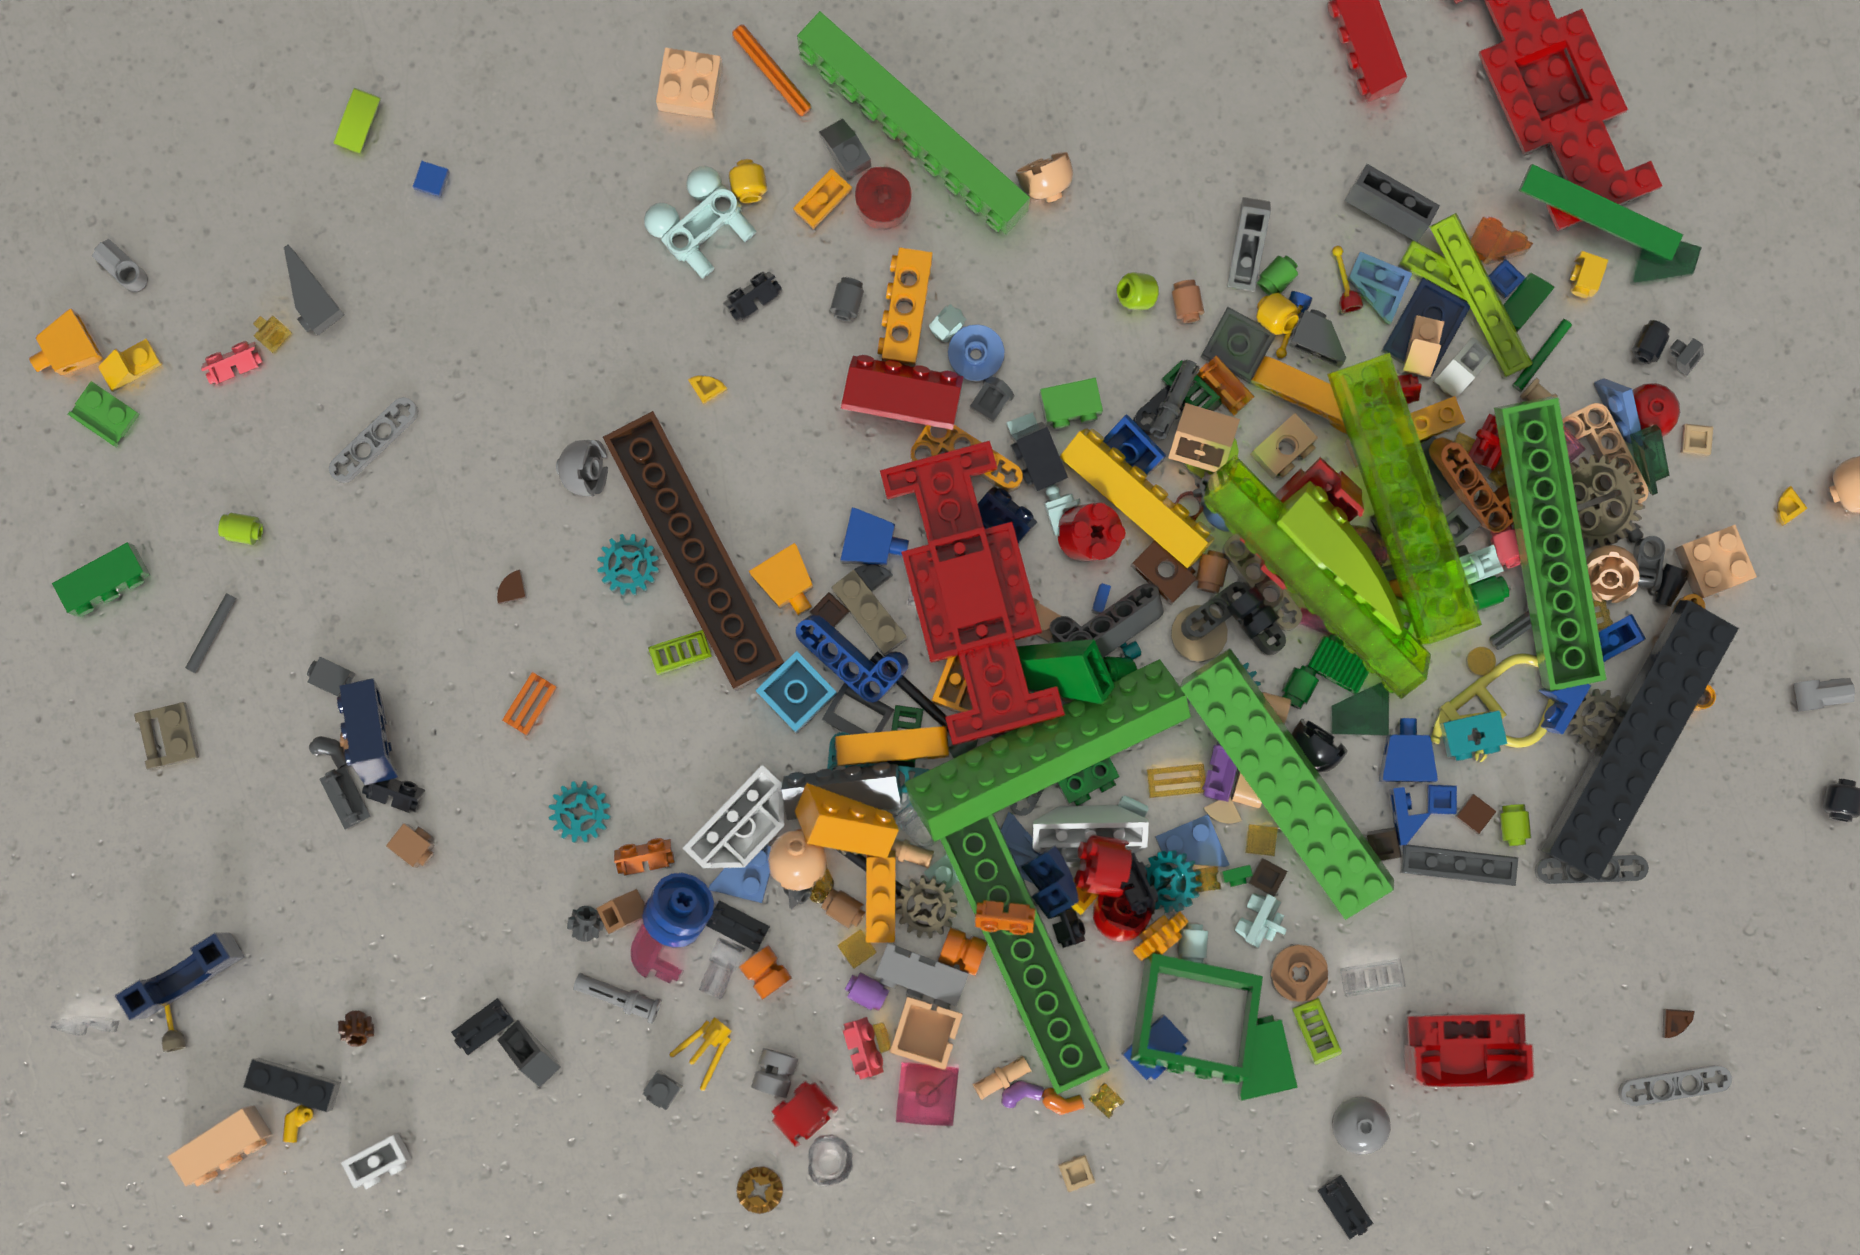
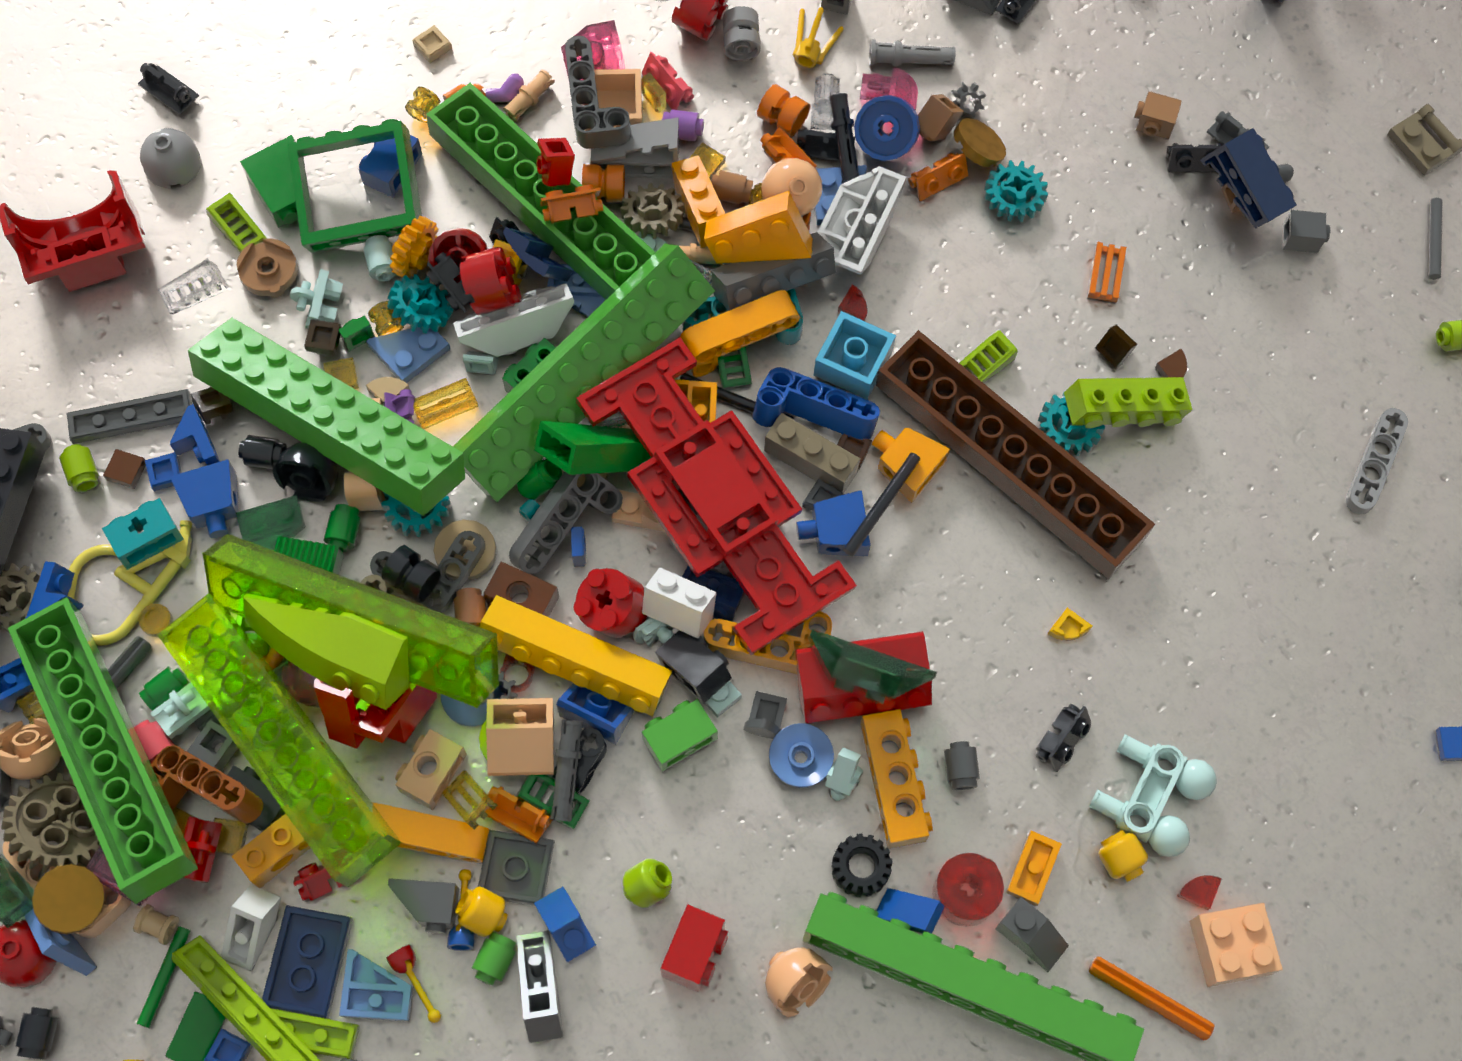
camera: 160 degrees right, 15 degrees down
light grey cylinder [556,440,608,496] -> none
dark grey tile [822,682,894,735] -> none
nougat brick [1172,279,1205,323] -> none
light nougat slope [1403,315,1444,378] -> none
none -> pearl gold tile [32,864,104,935]
none -> black brick [238,435,287,469]
none -> clear yellow tile [442,770,498,830]
none -> blue slope [534,886,596,962]
none -> red brick [536,138,575,187]
none -> dark grey beam [565,36,631,149]
none -> white brick [642,568,717,638]
none -> red brick [660,904,729,993]
none -> orange hinge [760,127,817,168]
none -> clear green wedge [808,629,937,704]
none -> black pin [829,93,859,183]
none -> black tyre [831,833,893,898]
none -> clear red tile [838,284,868,321]
none -> black bar [843,452,921,557]
none -> blue tile [876,888,945,934]
none -> pearl gold tile [953,118,1006,167]
none -> lime brick [1064,377,1192,428]
none -> dark brown tile [1095,324,1138,368]
none -> clear red tile [1177,875,1222,910]

